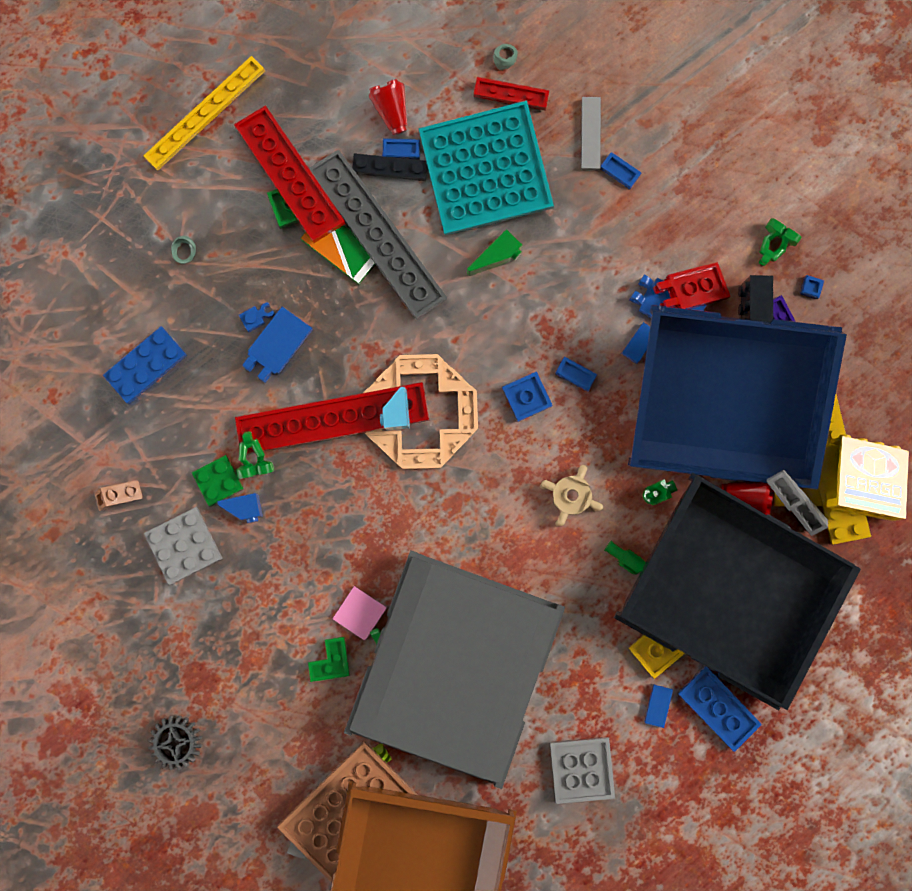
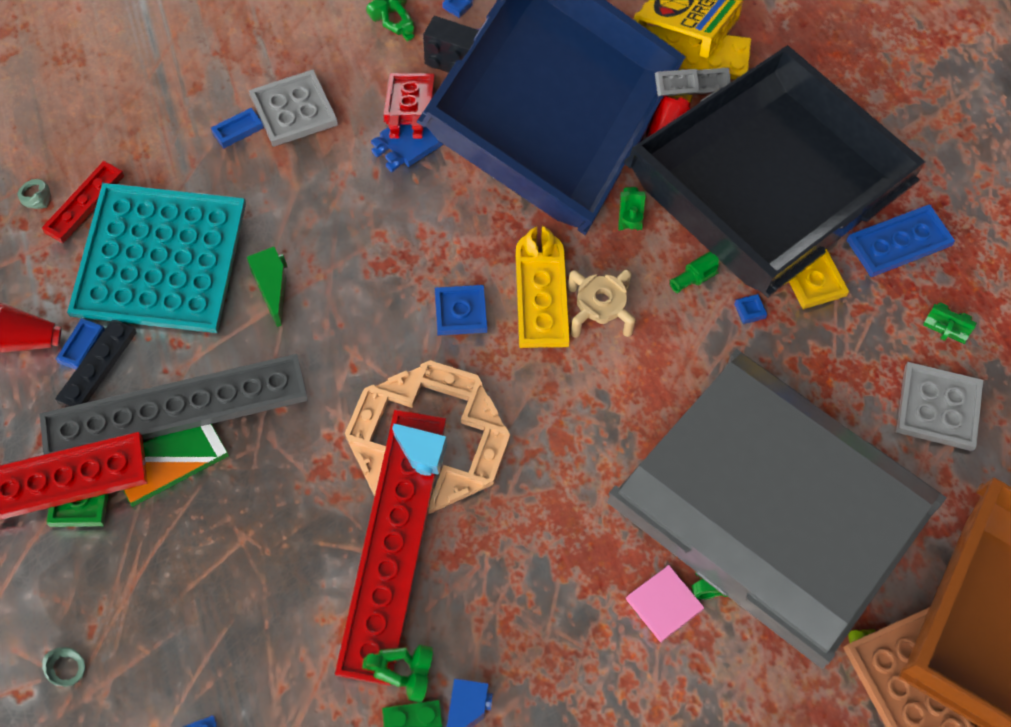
camera: 70 degrees left, 20 degrees down
blue plate [239,302,275,332] -> none
blue tile [242,307,313,383] -> none
green plate [308,637,350,682] -> none
blue tile [555,357,598,392] -> none
light grey tile [581,97,601,171] -> none
blue tile [621,322,650,364] -> none
blue tile [644,684,673,728] -> none
none -> light grey plate [249,70,338,147]
none -> yellow plate [515,227,570,348]
none -> blue tile [734,294,767,324]
none -> green hips [923,302,977,344]

